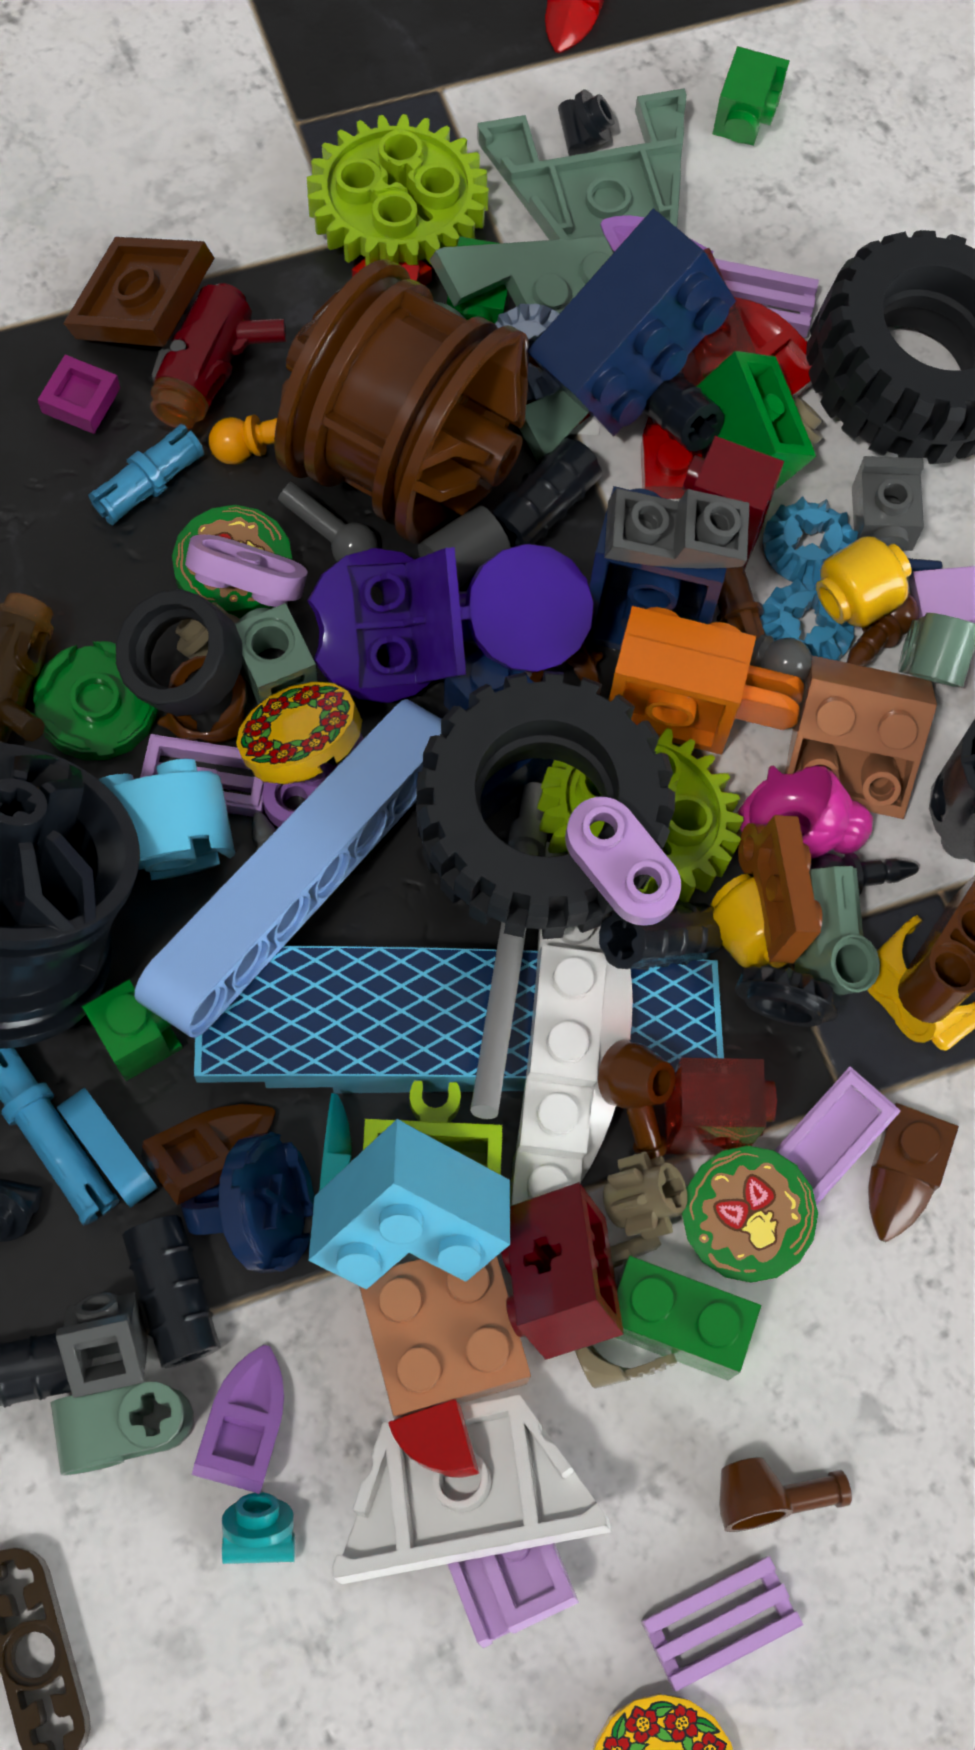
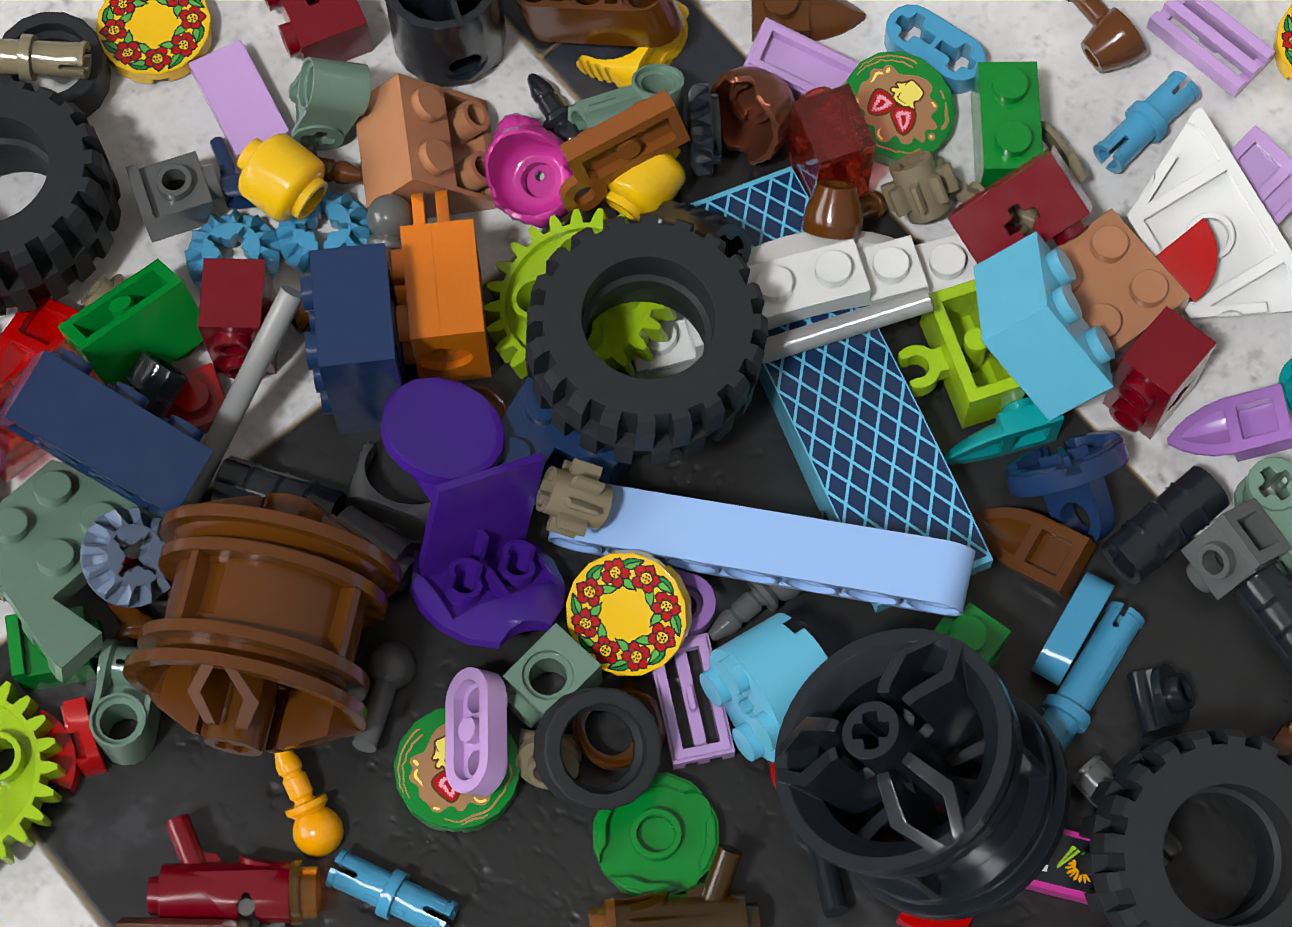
camera: 105 degrees left, 0 degrees up
lavender plate [565,797,681,925] -> none
dark grey slope [604,488,749,569] -> none
none -> light grey bar [184,285,302,504]
none -> dark tan gear [536,457,613,539]
none -> copper hair [710,66,797,165]
none -> dark azure beam [884,4,985,94]
none -> dark azure pin [1093,71,1200,174]
none -> dark red brick [1103,306,1216,440]

